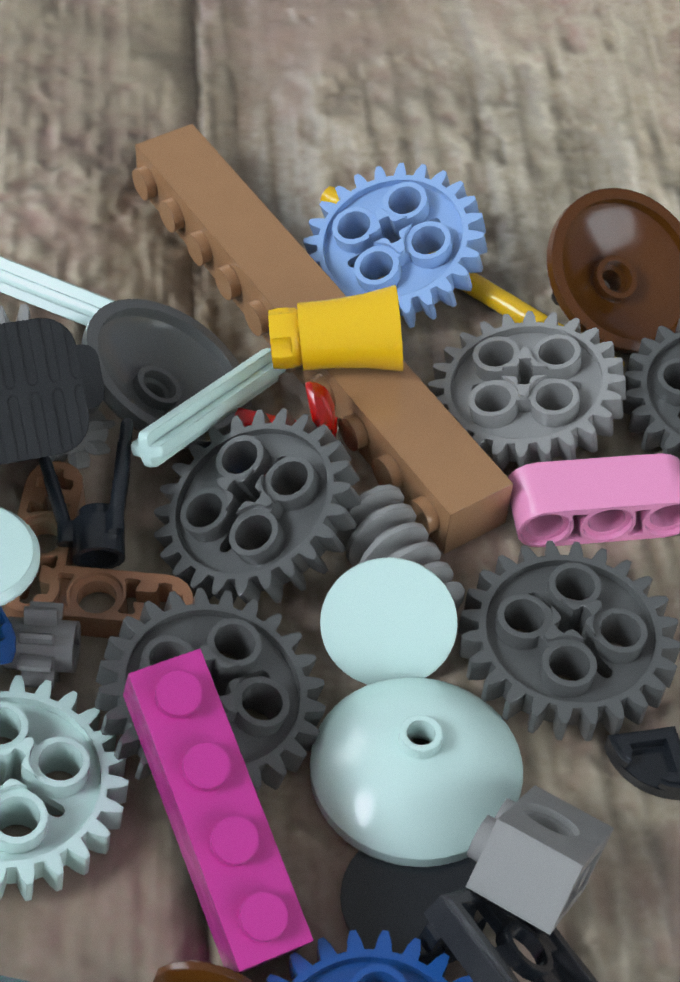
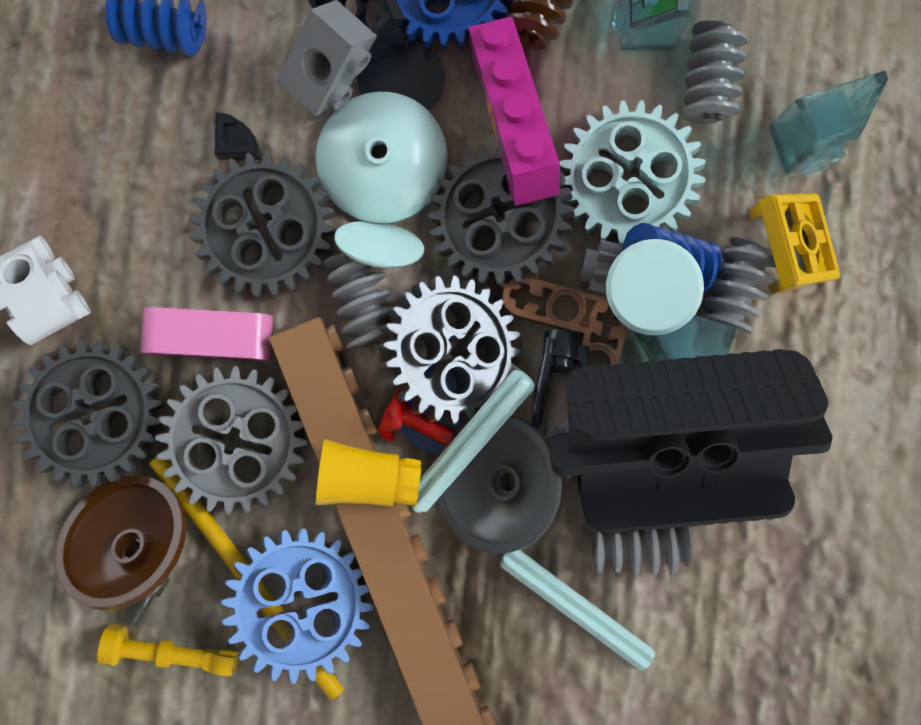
camera: 160 degrees left, 35 degrees up
none -> yellow piece [97,623,239,676]

